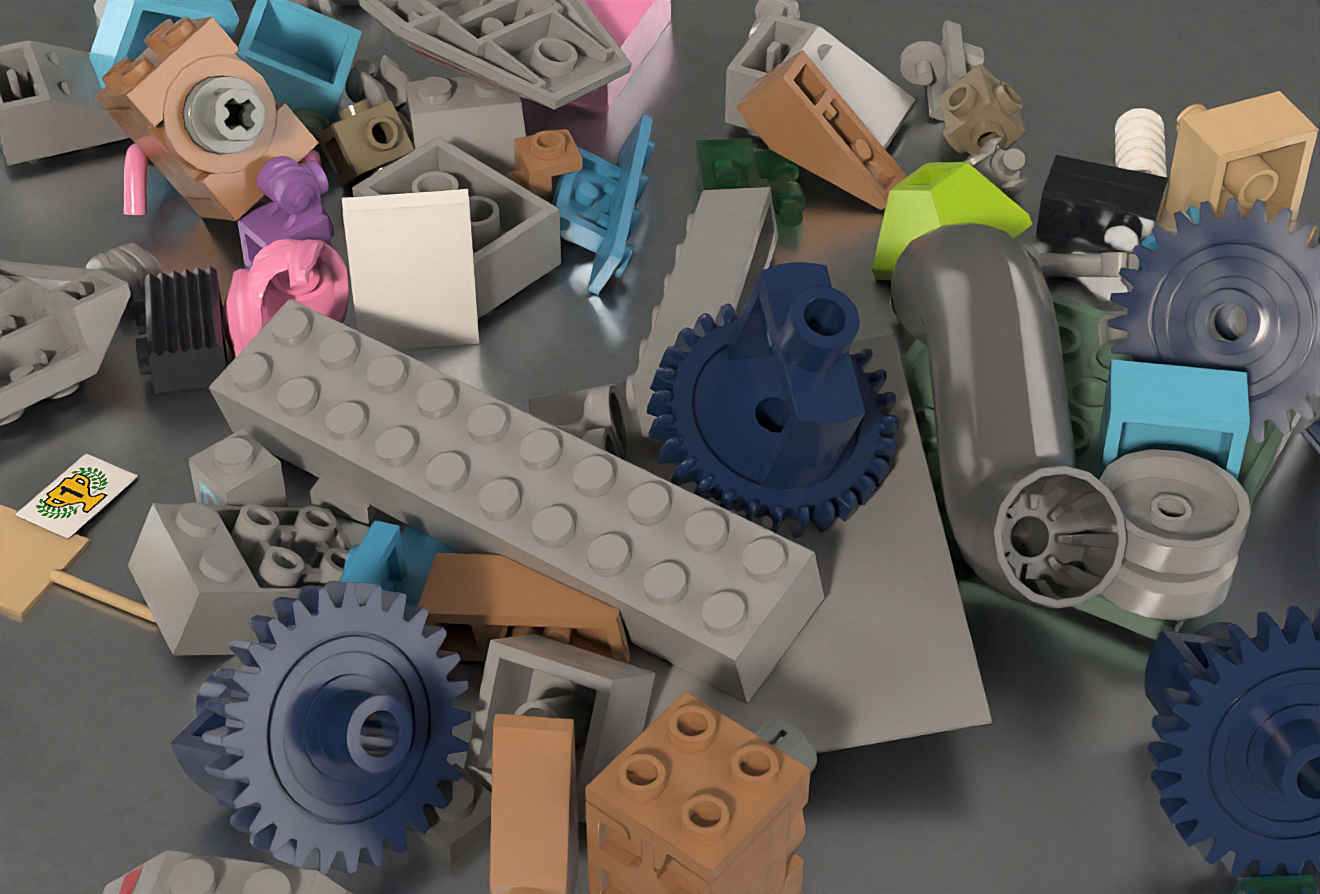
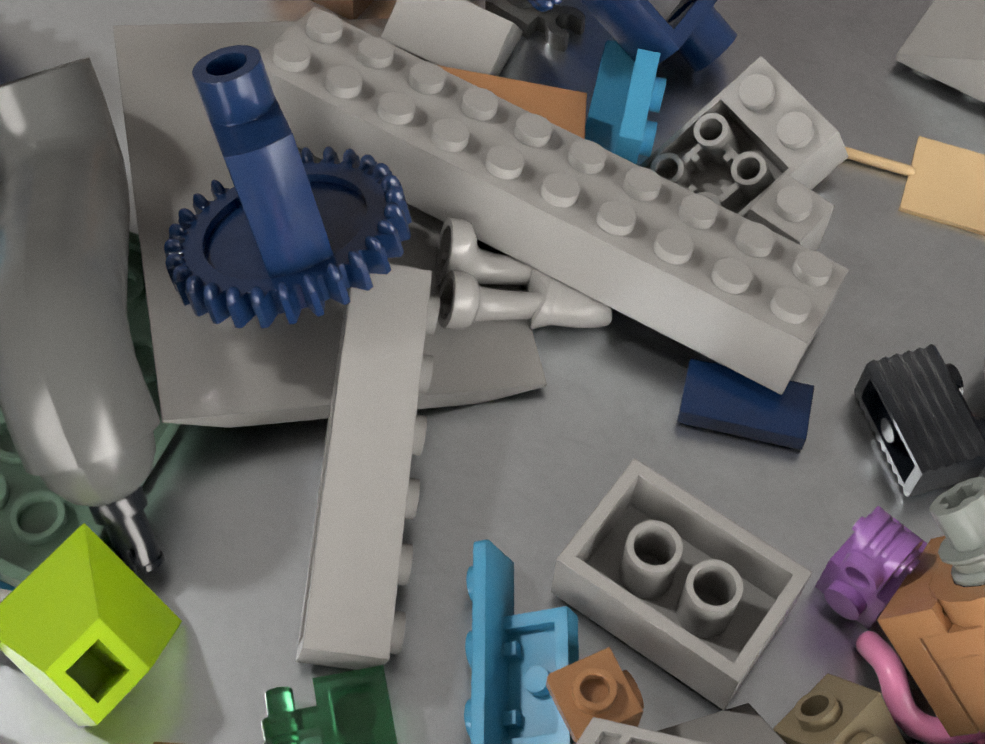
camera: 170 degrees right, 15 degrees up
white sticker [15,453,139,539] -> none
bright pink hair [223,239,350,359] -> none
white tile [342,189,479,350] -> none

